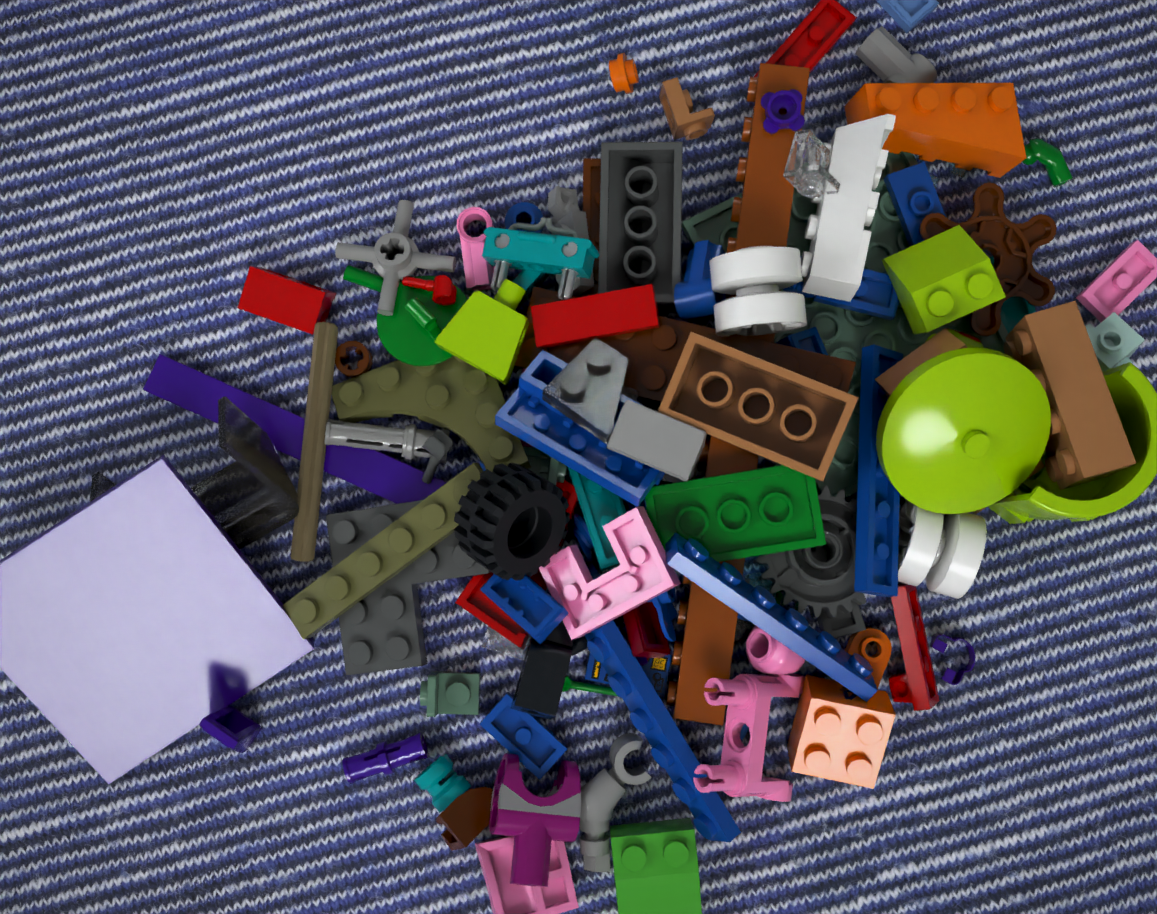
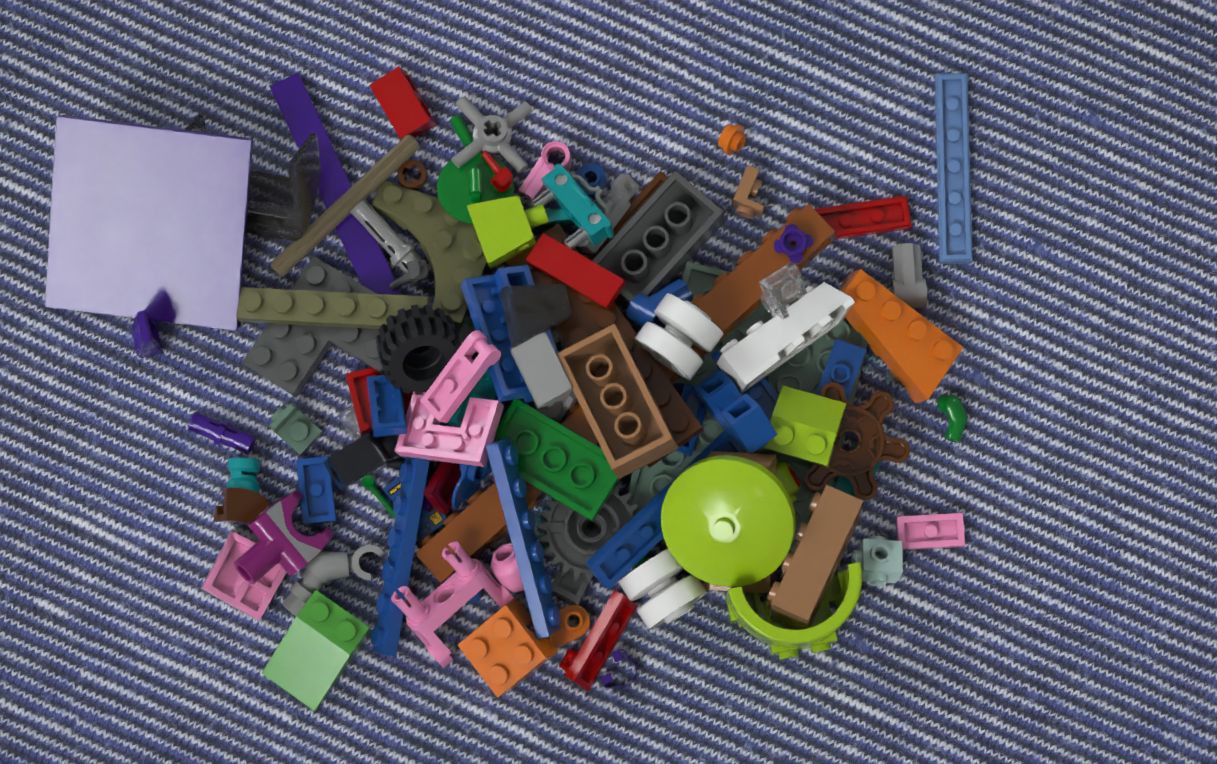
camera: 40 degrees right, 5 degrees down
none -> bright pink plate [420,330,501,423]
none -> blue arch [693,369,777,454]

